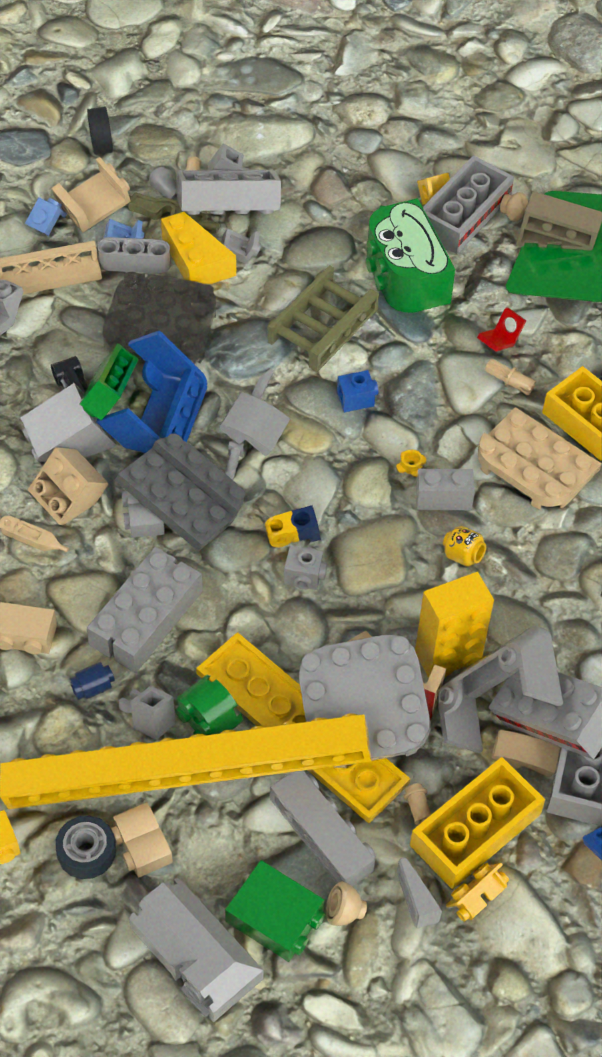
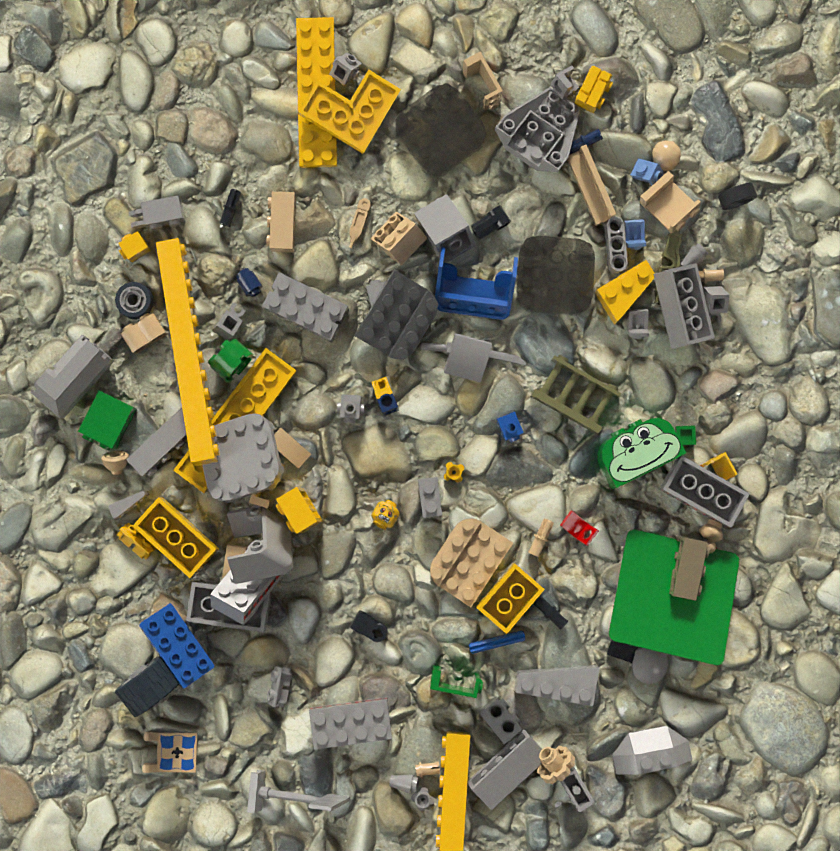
camera: 85 degrees right, 30 degrees up
green brick [79,343,139,421] -> none
tan pin [403,783,431,825] -> none
none -> tan hair [652,140,681,172]

